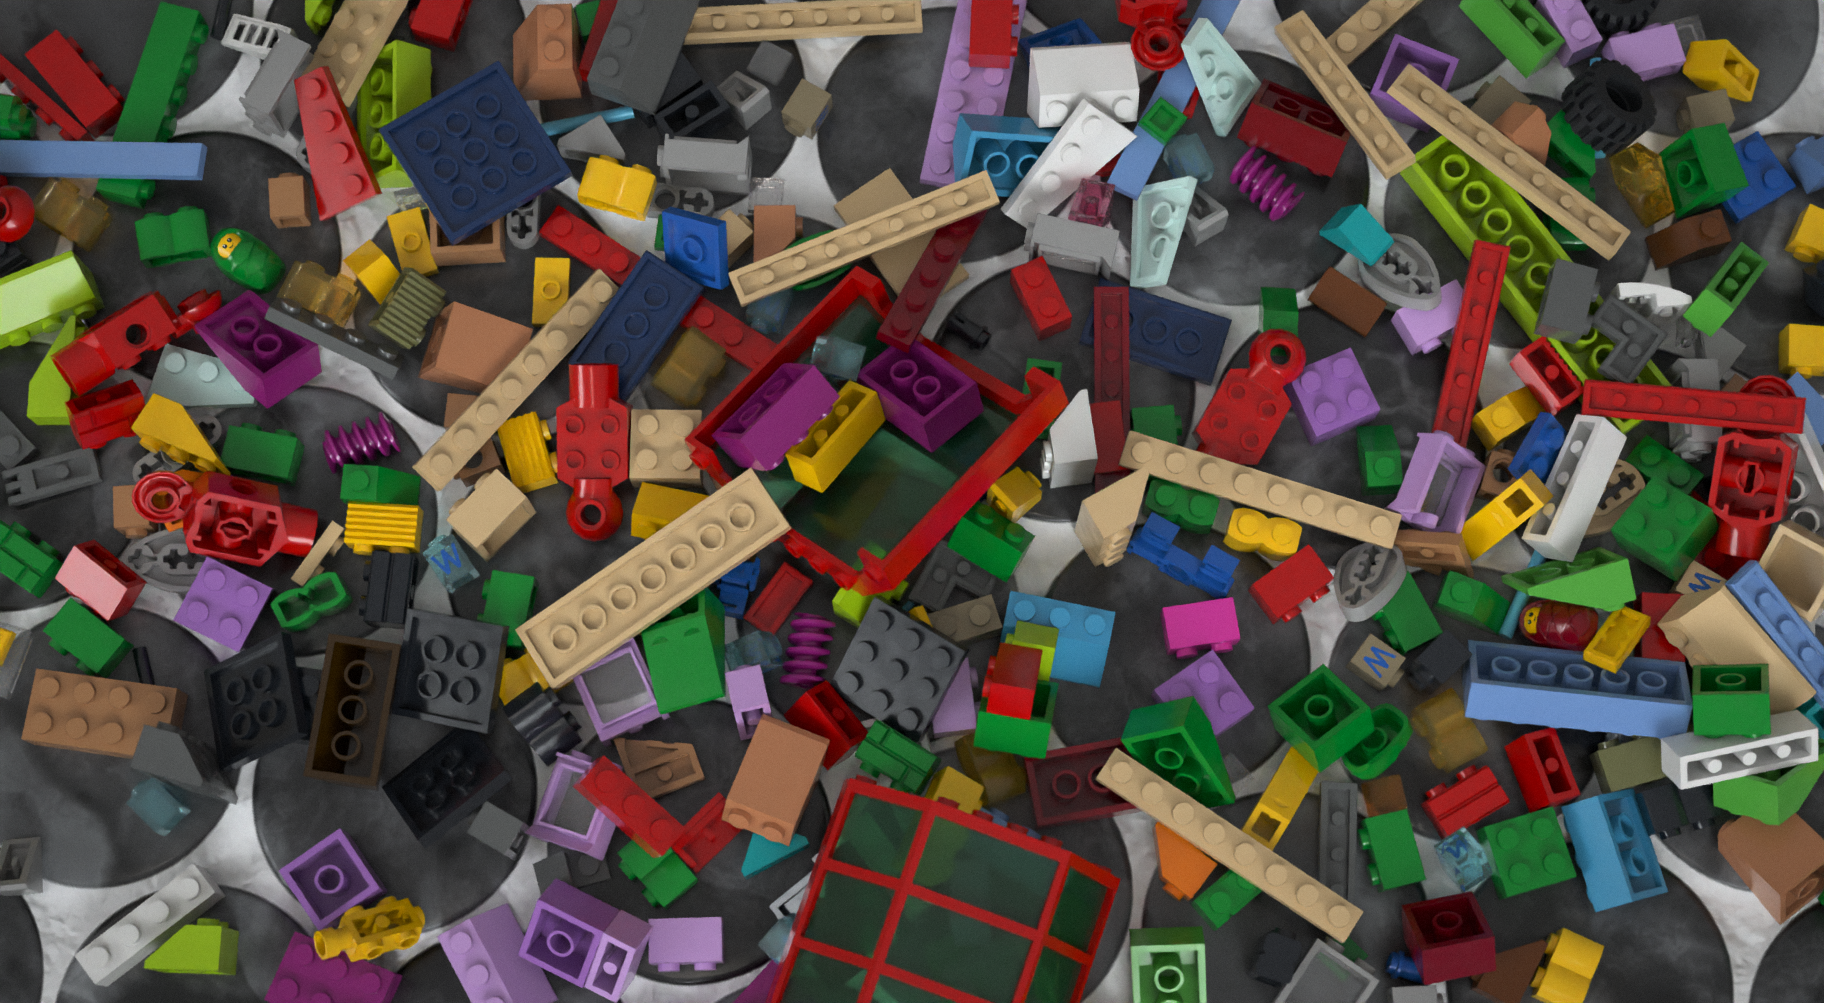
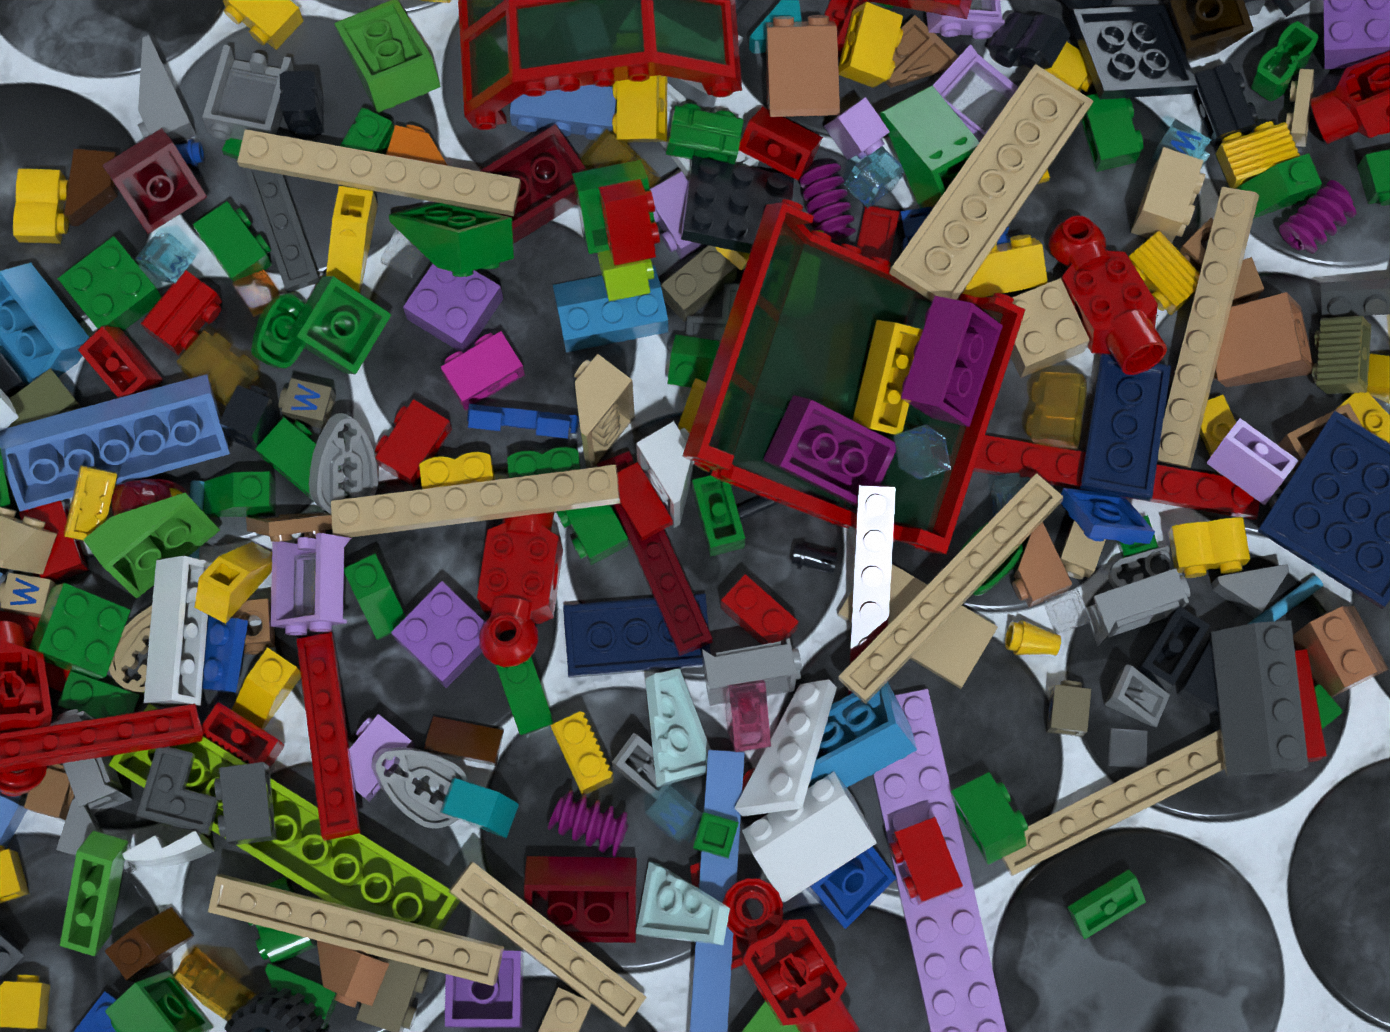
camera: 155 degrees right, 0 degrees up
none -> yellow brick [551,711,614,795]
none -> yellow brick [838,2,903,88]
none -> green brick [951,772,1029,865]
none -> yellow cone [1005,620,1061,656]
none -> lavender brick [1207,418,1299,505]

